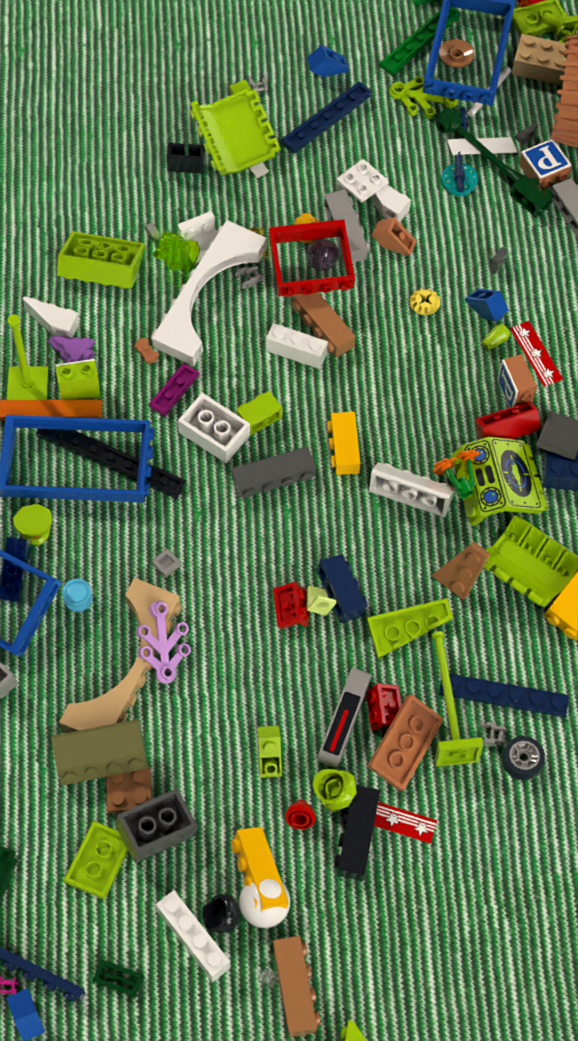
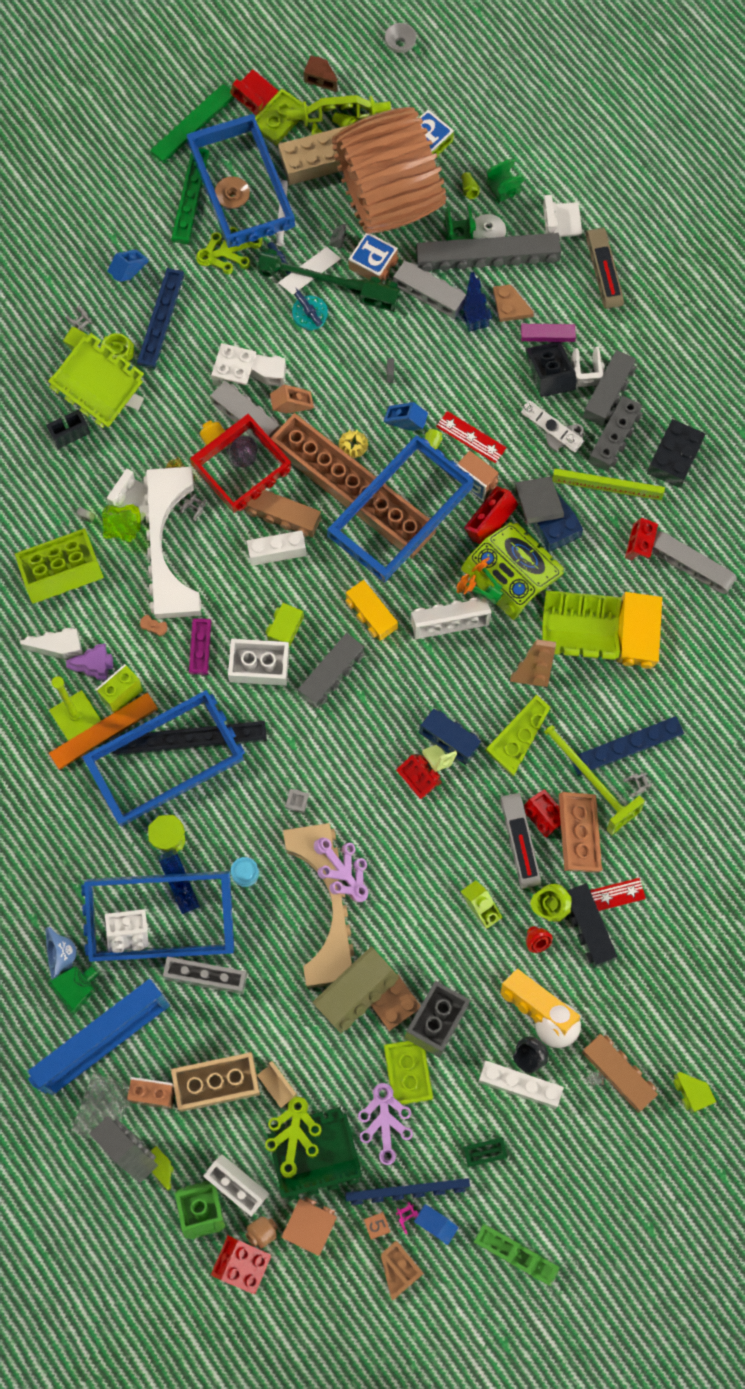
camera: 30 degrees left, 10 degrees up
wheel [502,736,545,780] -> none
none -> lime hat [100,333,134,362]
none -> nougat brick [271,413,436,559]
none -> blue door [327,435,474,583]
none -> lavender plant [358,1083,413,1165]

